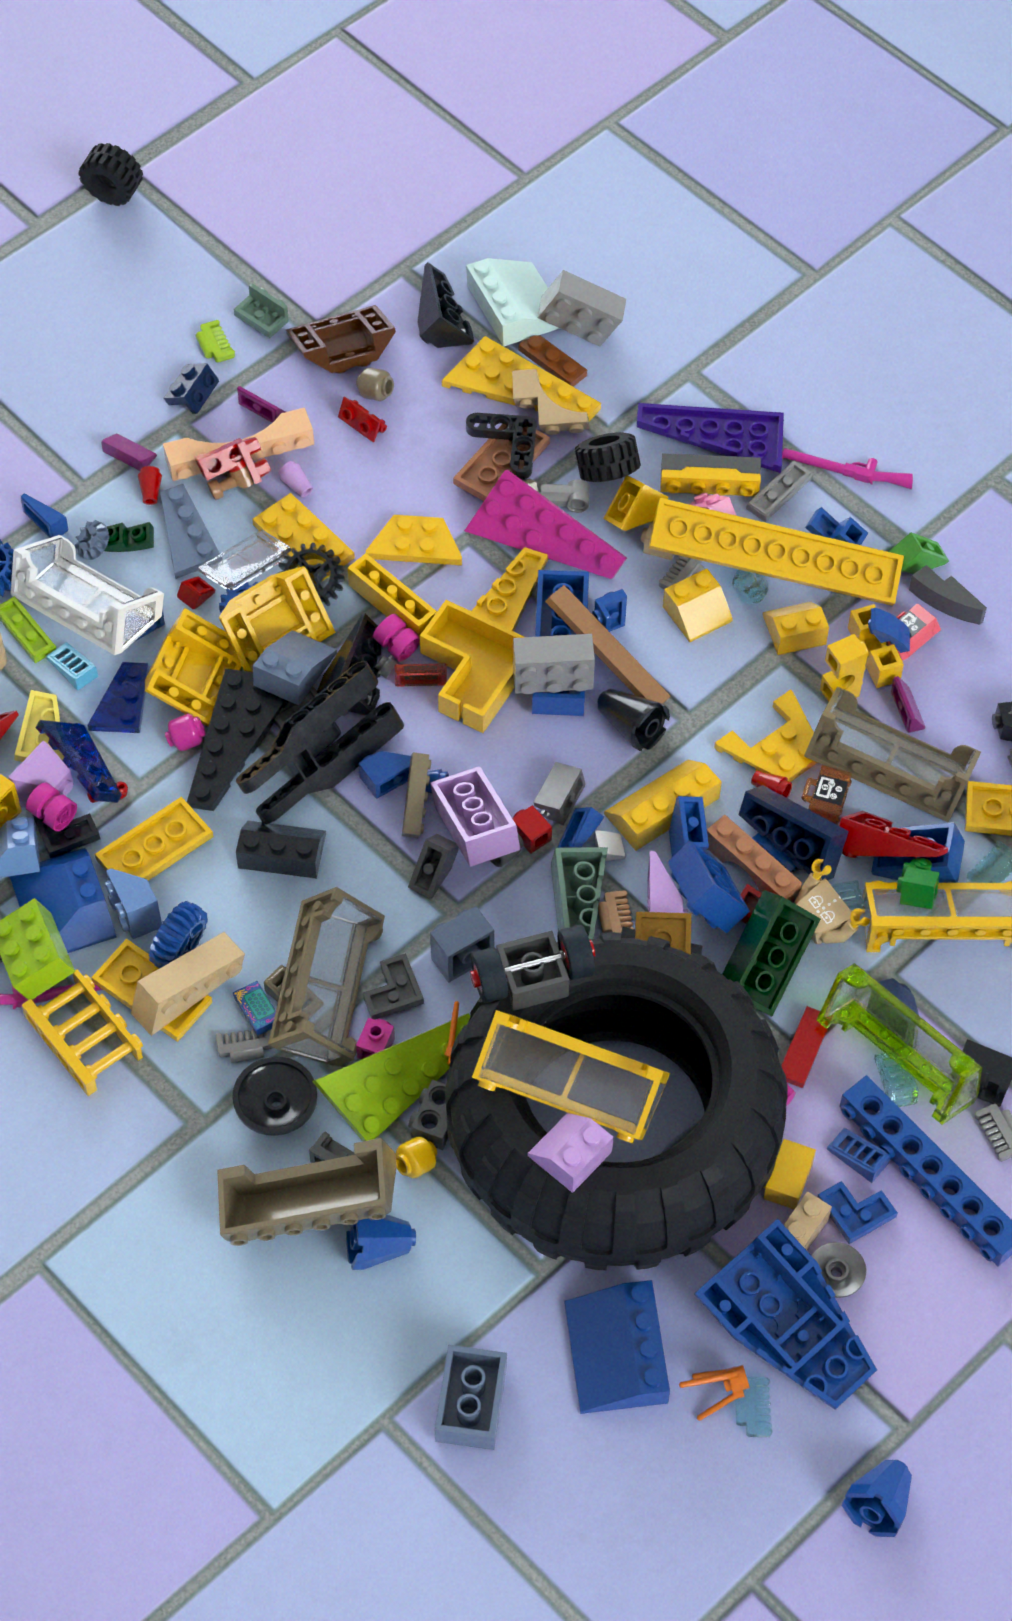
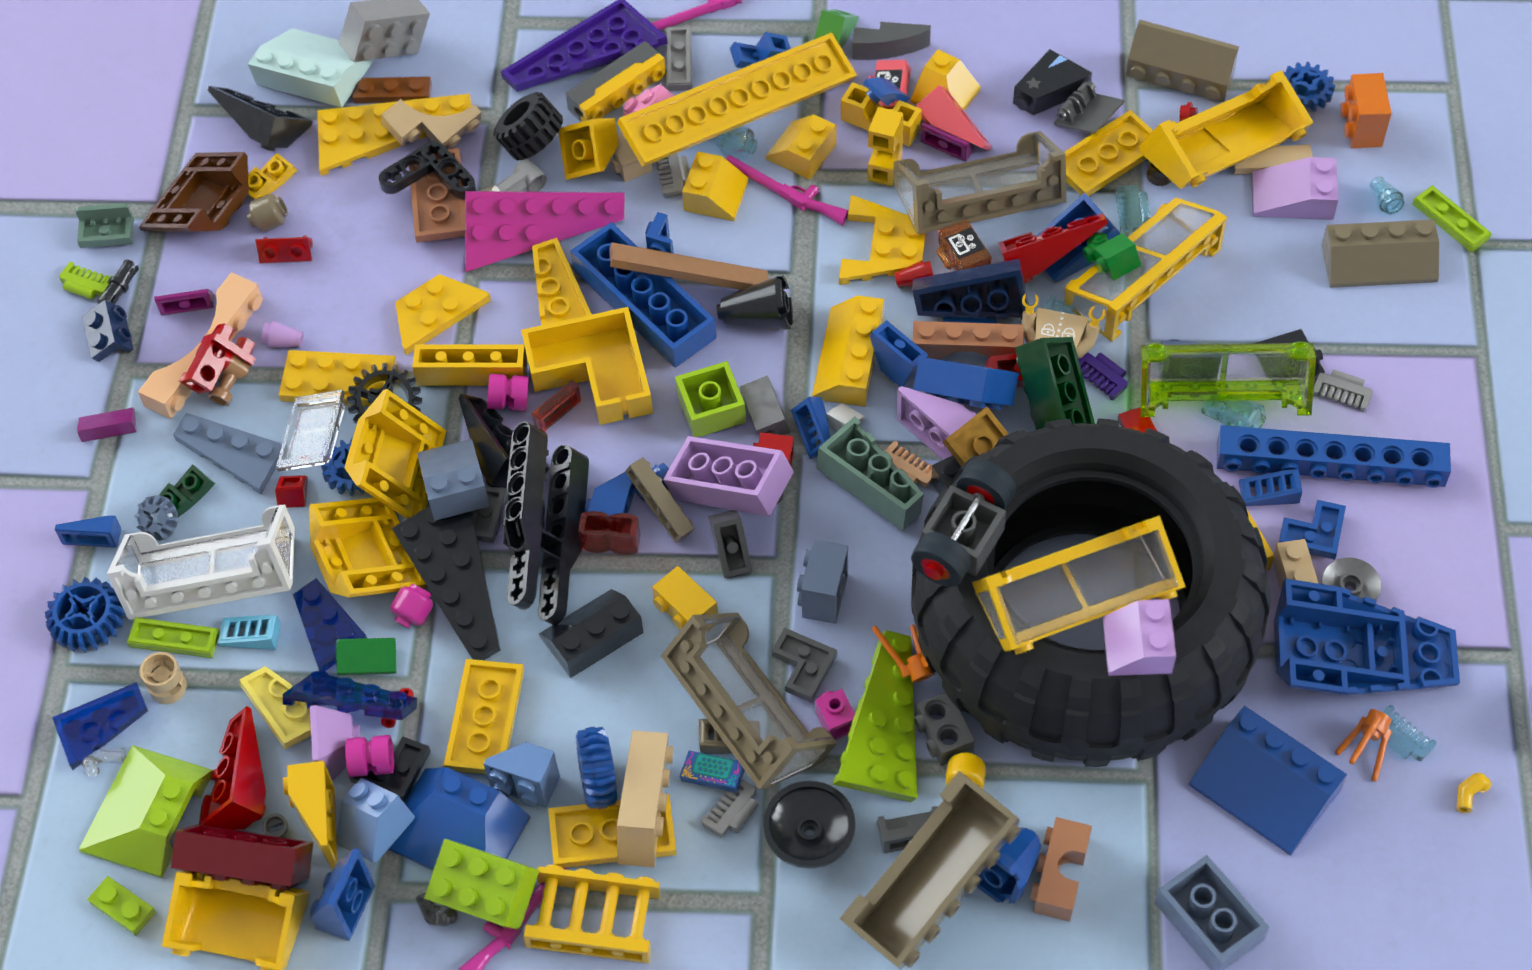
camera: 40 degrees left, 0 degrees up
red cone [138,466,162,505] -> none
dark grey plate [375,655,398,678] -> none
light grey brick [513,634,595,694] -> none
none -> black pin [97,259,139,304]
none -> yellow slope [248,153,297,199]
none -> green slope [335,638,396,675]
none -> clear red brick [578,511,641,555]
none -> yellow brick [652,566,718,630]
none -> lime brick [675,361,746,437]
none -> dark pink piece [725,155,849,226]
none -> yellow slope [910,49,981,110]
none -> coral slope [916,85,992,151]
none -> nougat arch [1030,817,1092,922]
none -> dark purple piece [1078,352,1128,400]
none -> yellow arm [1456,773,1491,813]

